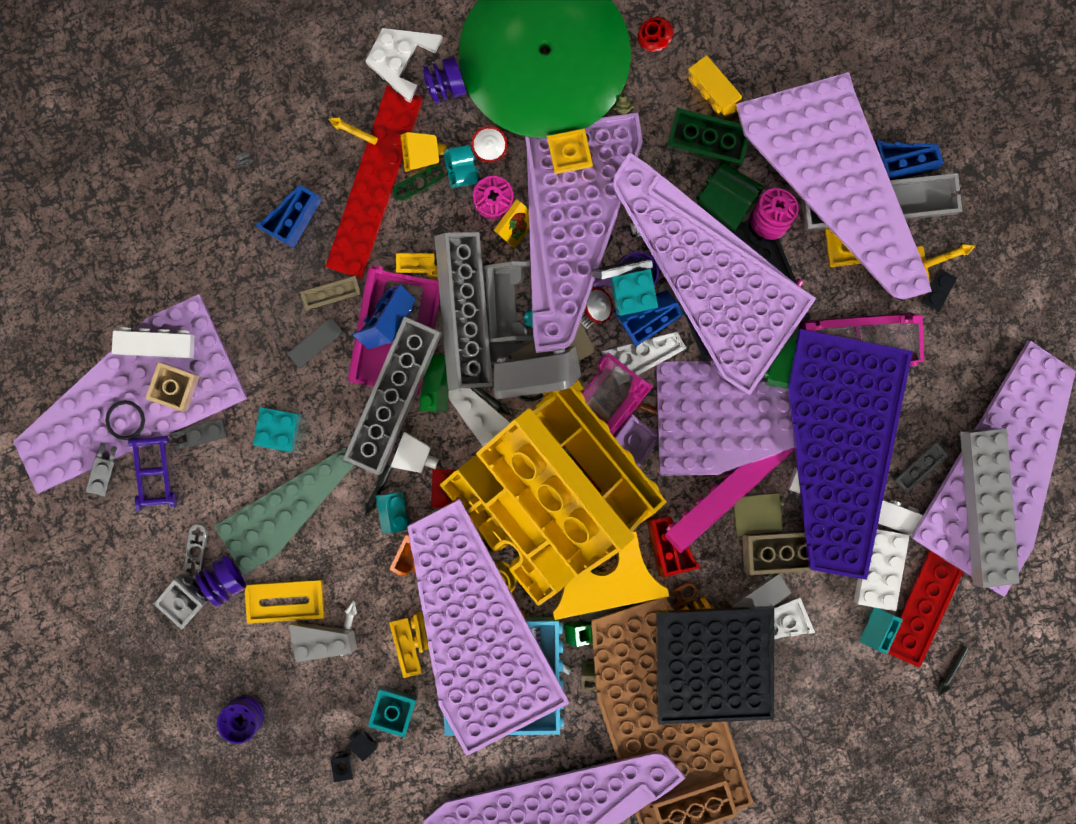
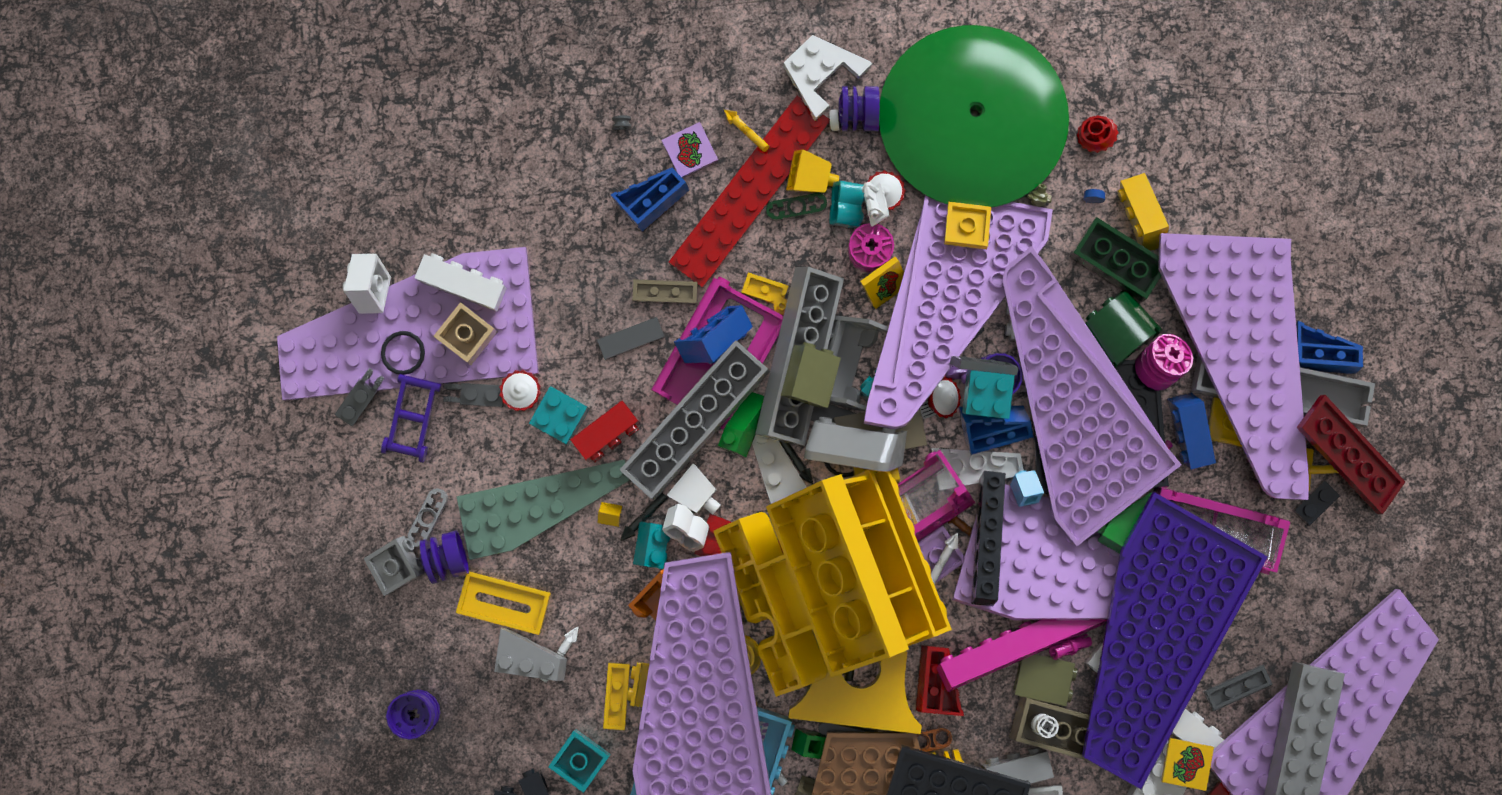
camera: 20 degrees right, 5 degrees down
none -> white brick [343,254,391,314]
none -> white piece [499,370,541,411]
none -> red brick [570,400,640,463]
none -> yellow slope [597,502,623,527]
none -> lavender tile [662,122,718,178]
none -> white brick [662,504,709,552]
none -> olive brick [781,342,841,408]
none -> white tile [829,109,840,131]
none -> white hinge [862,182,890,227]
none -> white piece [931,533,958,585]
none -> black brick [971,471,1006,607]
none -> medium azure brick [1010,470,1044,507]
none -> white wheel [1031,714,1059,738]
none -> dark pink pin [1049,633,1092,660]
none -> blue tile [1083,189,1105,203]
none -> yellow tile [1161,738,1214,791]
none -> blue wedge [1167,392,1216,470]
none -> dark red plate [1297,395,1405,515]

